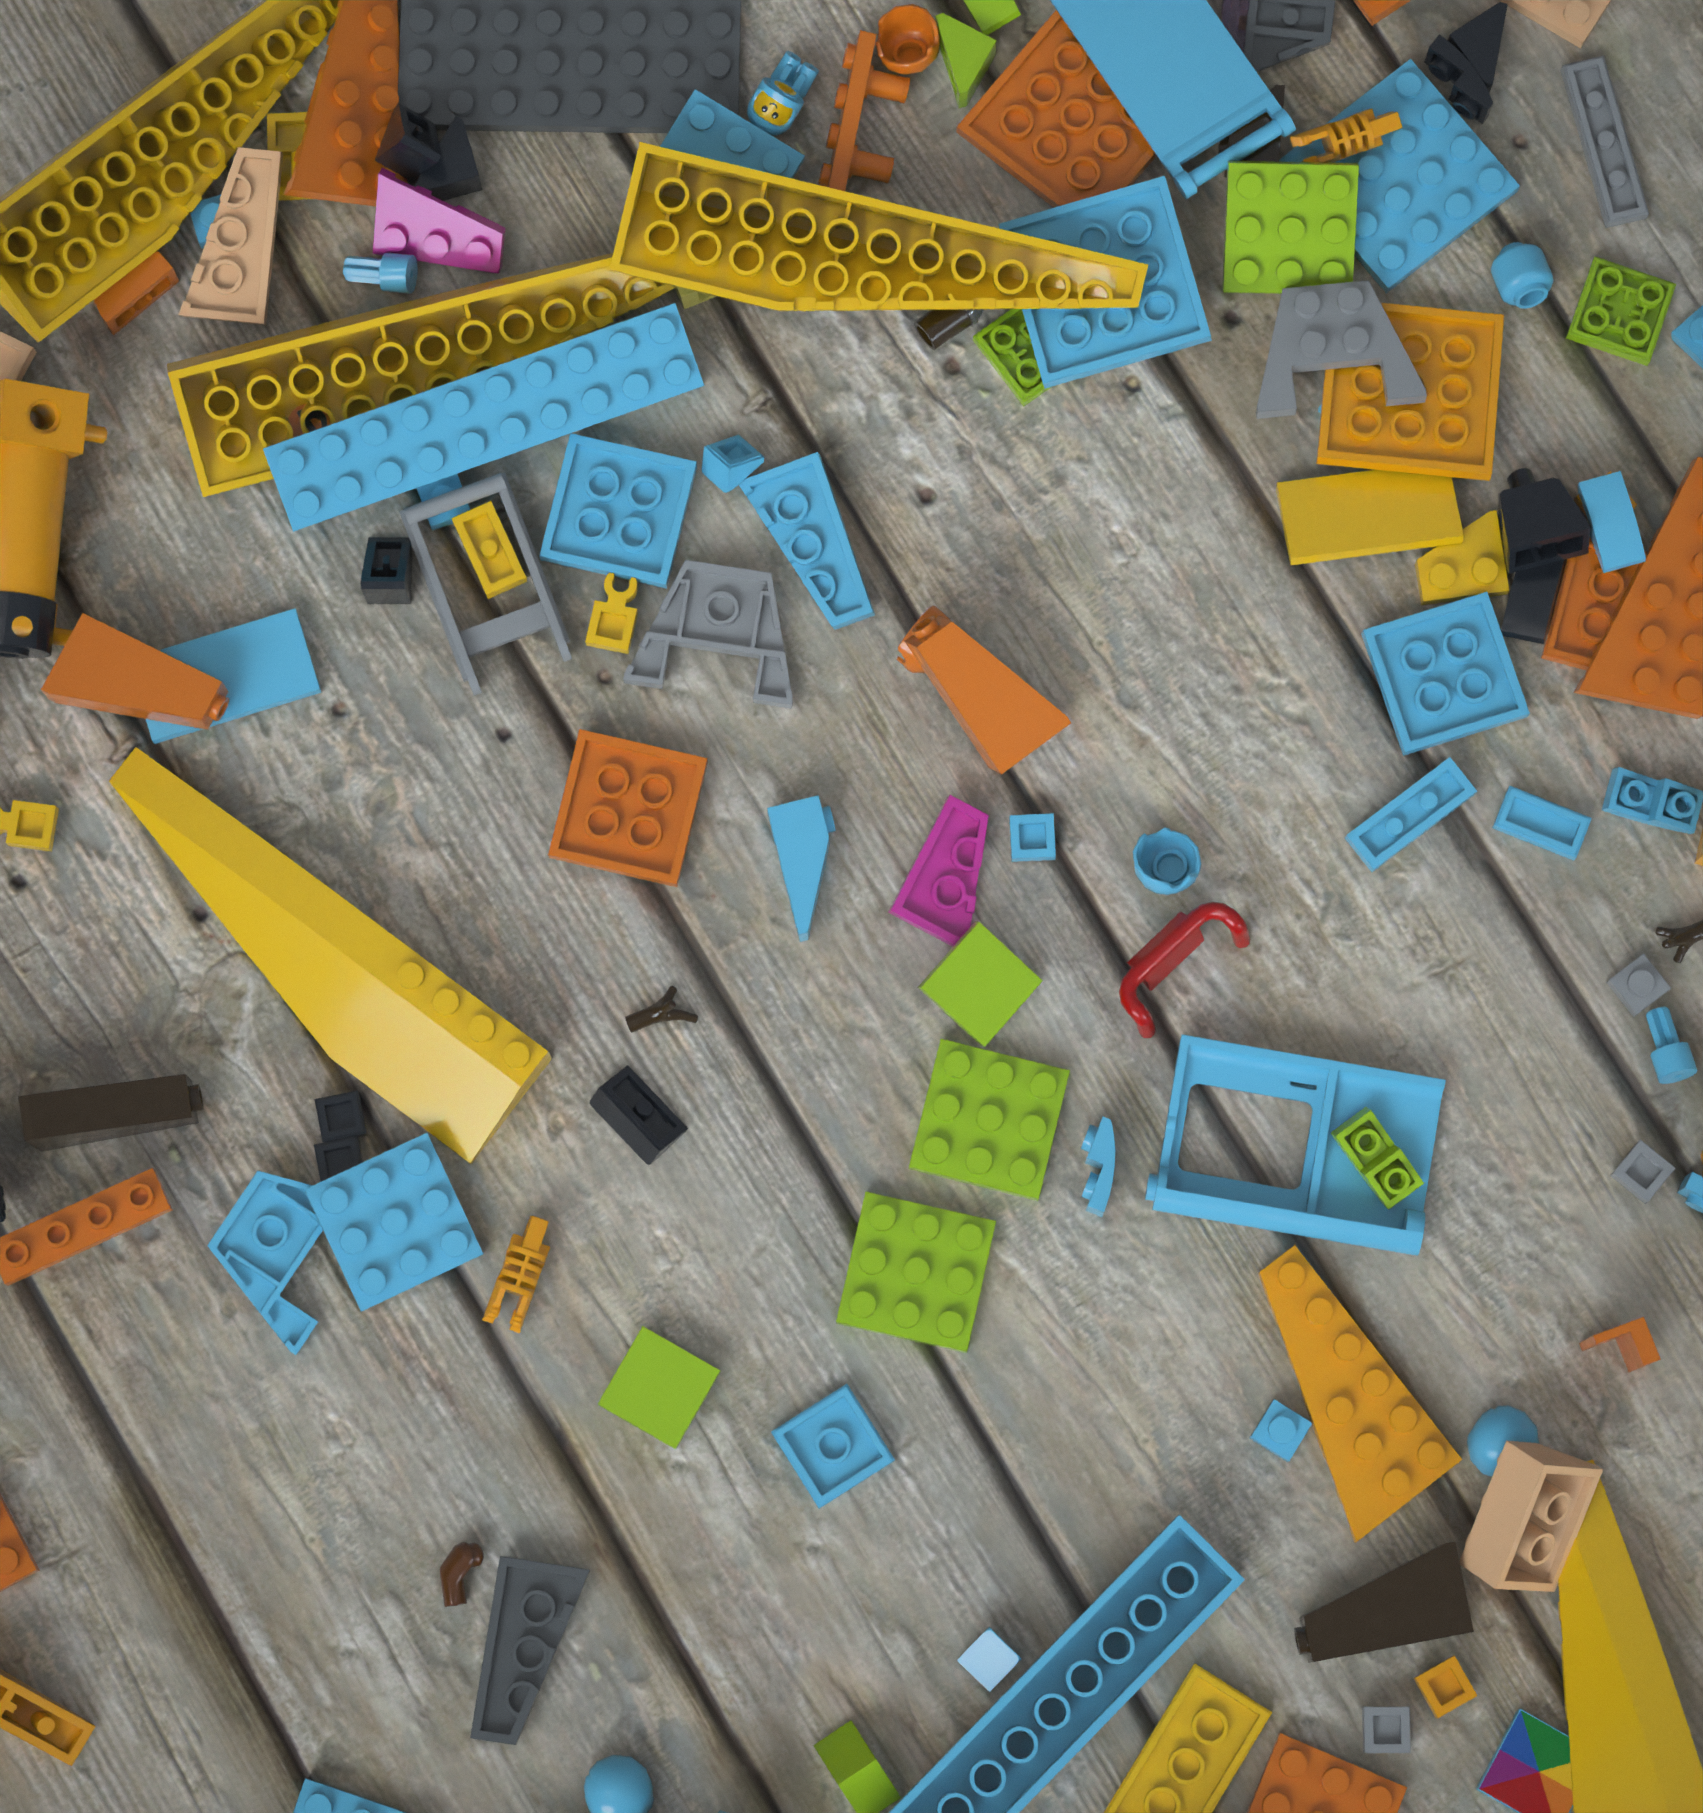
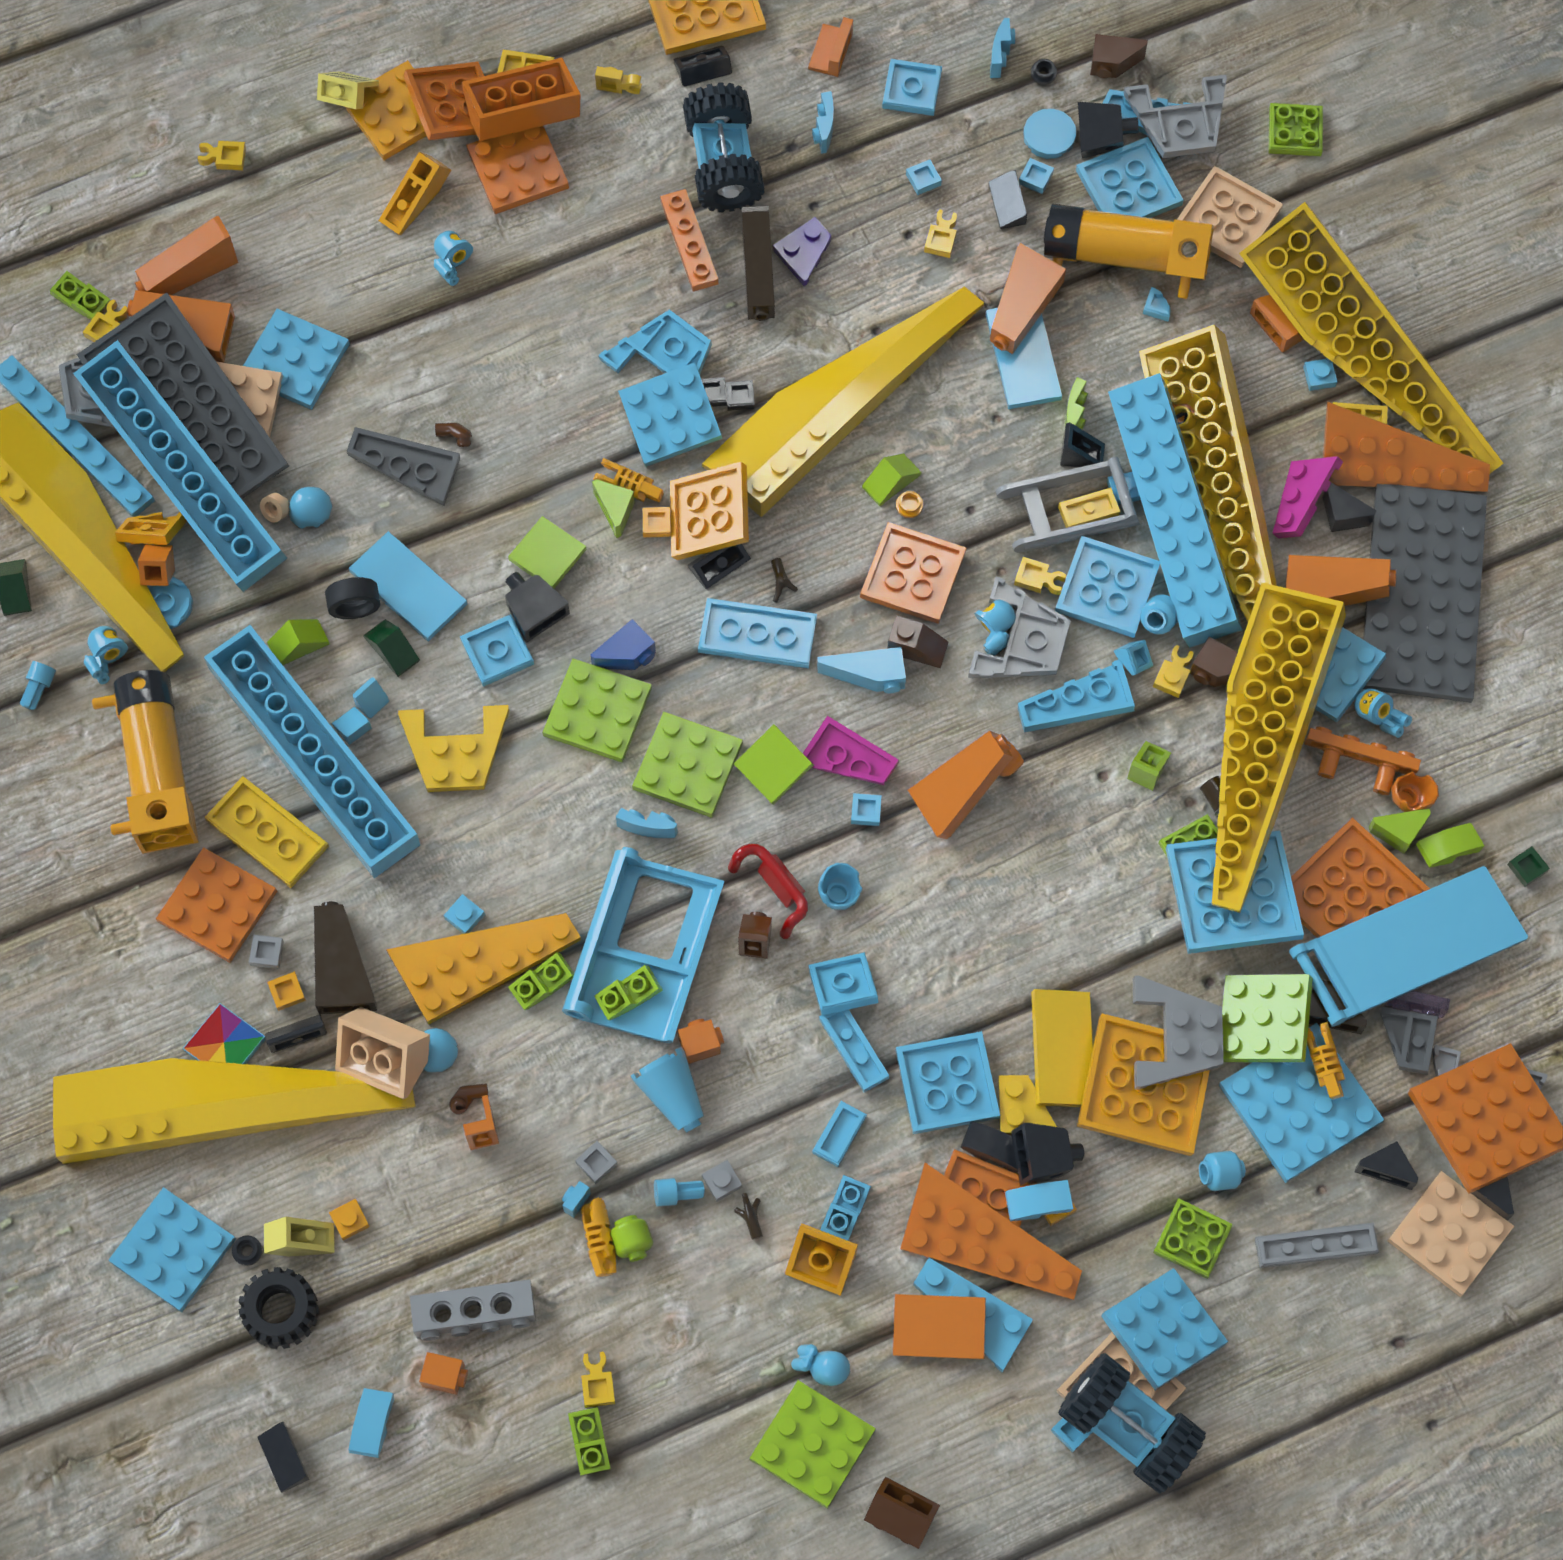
camera: 95 degrees right, 10 degrees down
light nougat wing [178,147,283,326] -> none
medium azure piece [343,253,418,294] -> none
black slope [375,103,442,181] -> none
black slope [1424,34,1493,124] -> none
none -> black slope [265,1014,327,1053]
none -> black tyre [325,577,381,619]
none -> medium azure tile [349,531,468,642]
none -> medium azure slope [353,677,389,718]
none -> dark green slope [363,619,420,677]
none -> yellow wing [398,705,509,792]
none -> medium azure piece [434,231,473,286]
none -> reddish brown arm [449,1083,489,1115]
none -> black torso [505,572,570,643]
none -> lime slope [508,952,574,1010]
none -> slope [590,619,656,670]
none -> lime slope [592,479,635,538]
none -> medium azure cone [631,1047,704,1133]
none -> light orange plate [642,507,671,537]
none -> light orange plate [670,462,749,560]
none -> orange brick [678,1019,724,1064]
none -> medium azure tile [698,598,817,669]
none -> reddish brown slope [738,912,772,959]
none -> wing [773,217,831,286]
none -> medium azure tile [808,952,879,1016]
none -> lime slope [862,453,922,506]
none -> reddish brown slope [887,616,949,669]
none -> light orange plate [896,491,923,518]
none -> medium azure piece [974,599,1016,656]
none -> lime slope [1065,377,1088,430]
none -> lime slope [1127,741,1171,791]
none -> medium azure head [1140,594,1178,635]
none -> medium azure tile [1143,287,1171,322]
none -> yellow plate [1153,645,1193,698]
none -> reddish brown slope [1190,637,1238,687]
none -> orange slope [1286,555,1396,606]

